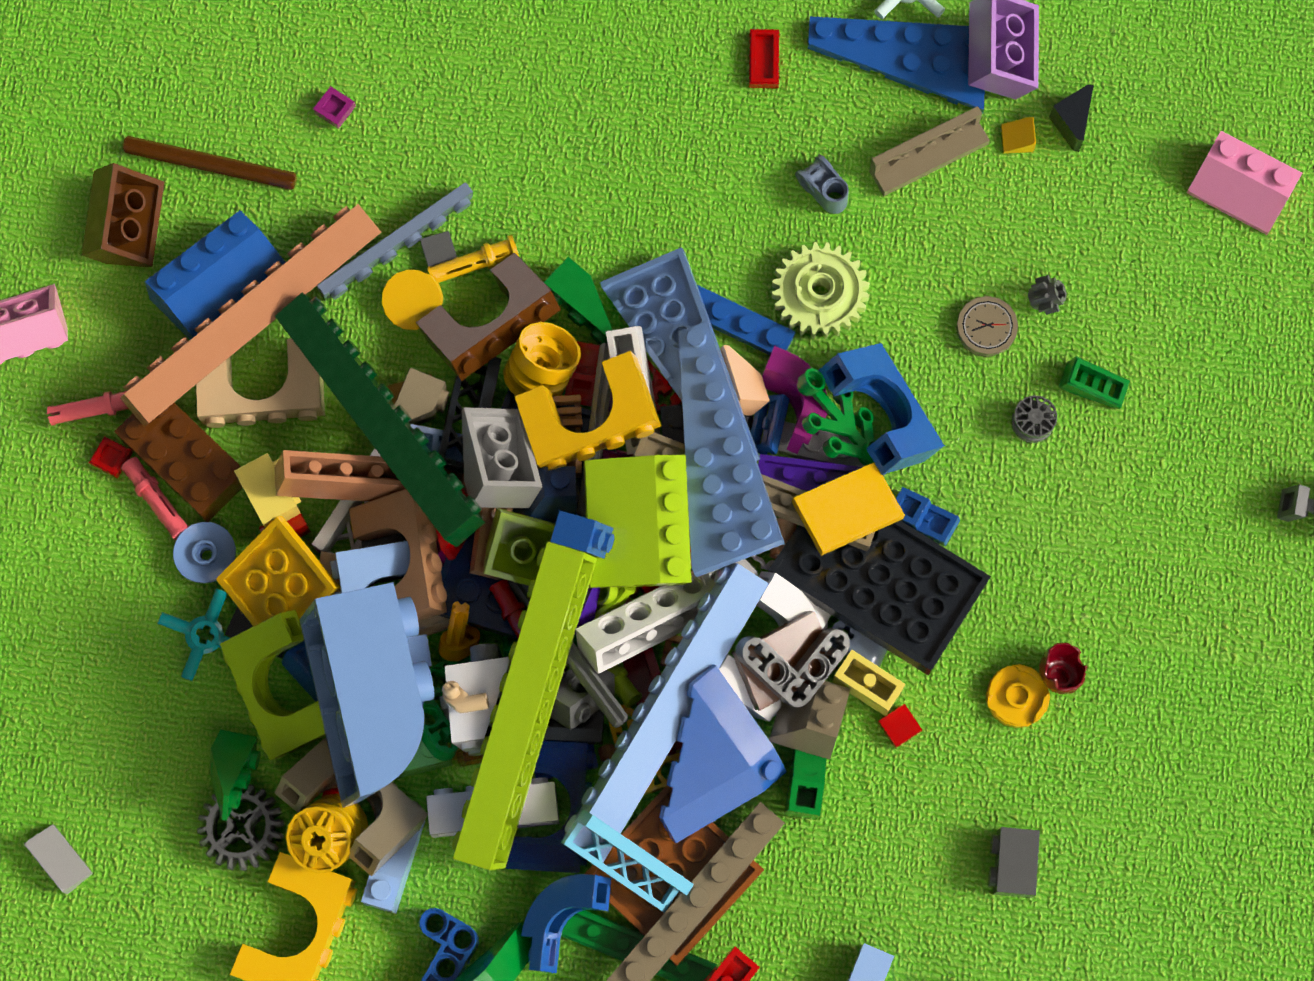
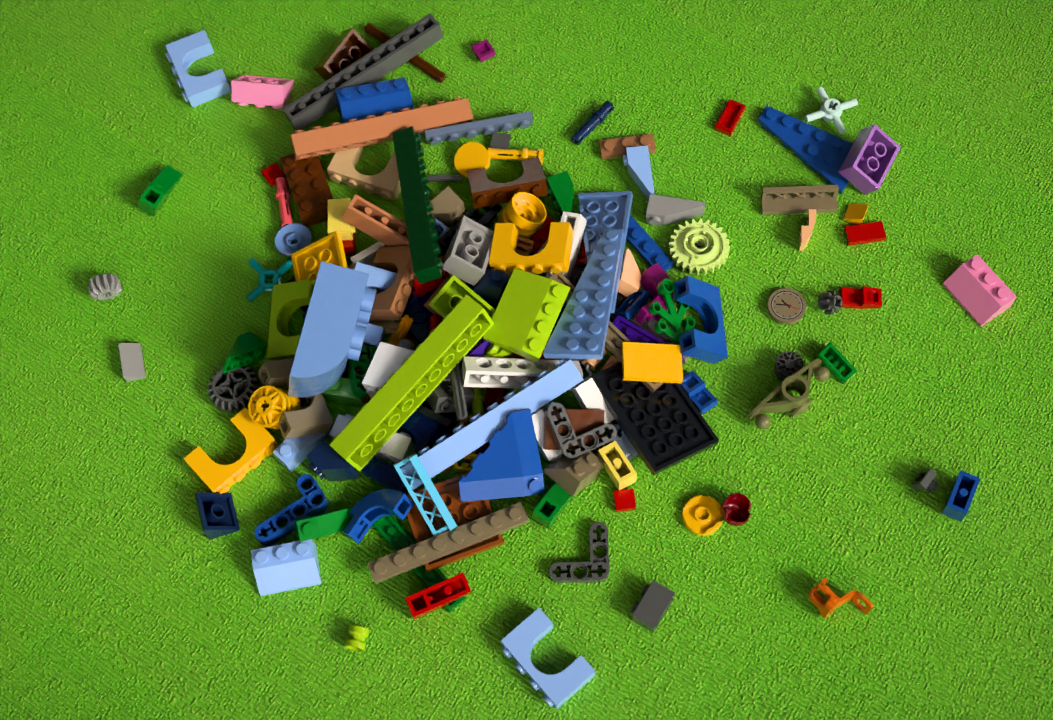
camera: 30 degrees right, 10 degrees down
coral pin [47,391,129,426] -> none
tan arm [442,681,489,713] -> none
blue brick [550,510,614,559] -> none
sand blue piece [795,154,849,214] -> none
black slope [1049,84,1094,152] -> none
none -> dark grey brick [283,13,444,131]
none -> dark blue slope [307,439,360,481]
none -> dark grey piece [428,175,462,182]
none -> dark grey beam [549,522,609,583]
none -> dark blue pin [570,101,614,145]
none -> medium nougat plate [599,134,656,160]
none -> light blue slope [623,146,654,201]
none -> light grey slope [646,194,706,225]
none -> olive piece [747,358,830,429]
none -> light nougat slope [799,209,816,251]
none -> orange piece [808,577,873,619]
none -> red slope [839,286,882,309]
none -> red tile [844,221,887,246]

